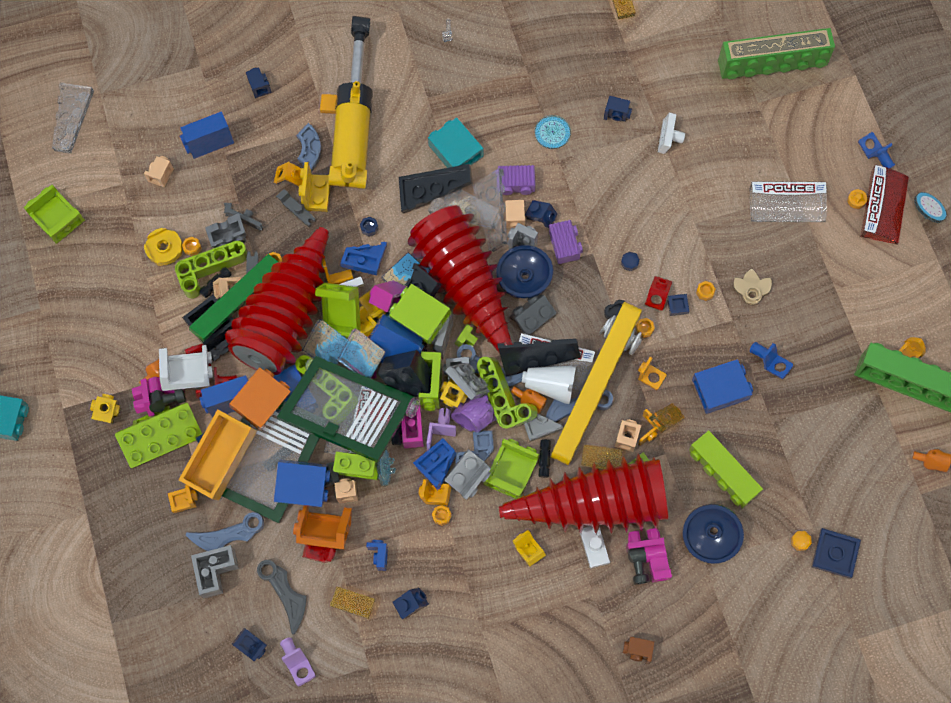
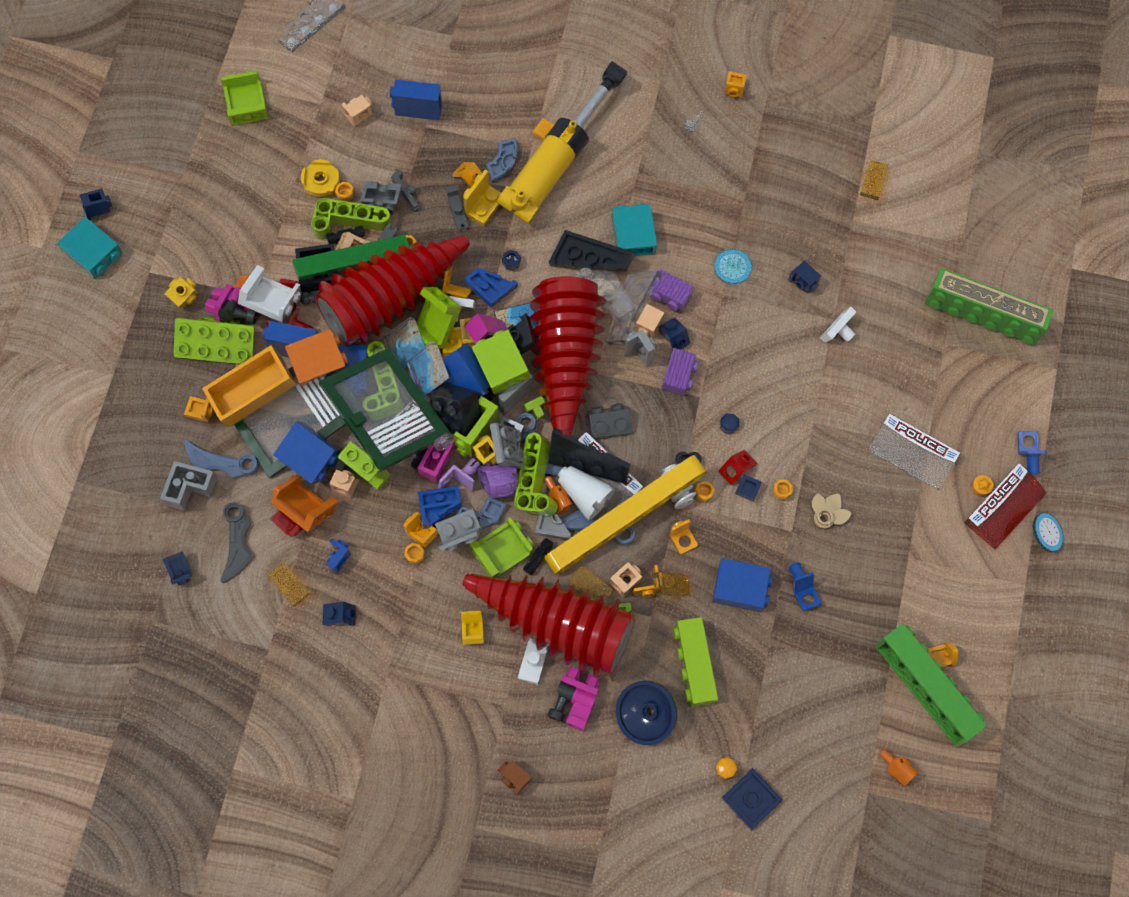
camera: 25 degrees right, 0 degrees up
dark blue brick [246,67,272,98] -> none
lavender bracket [280,637,316,686] -> none
clear light blue piece [377,449,396,487] -> none
dark blue dish [496,245,553,298] -> none

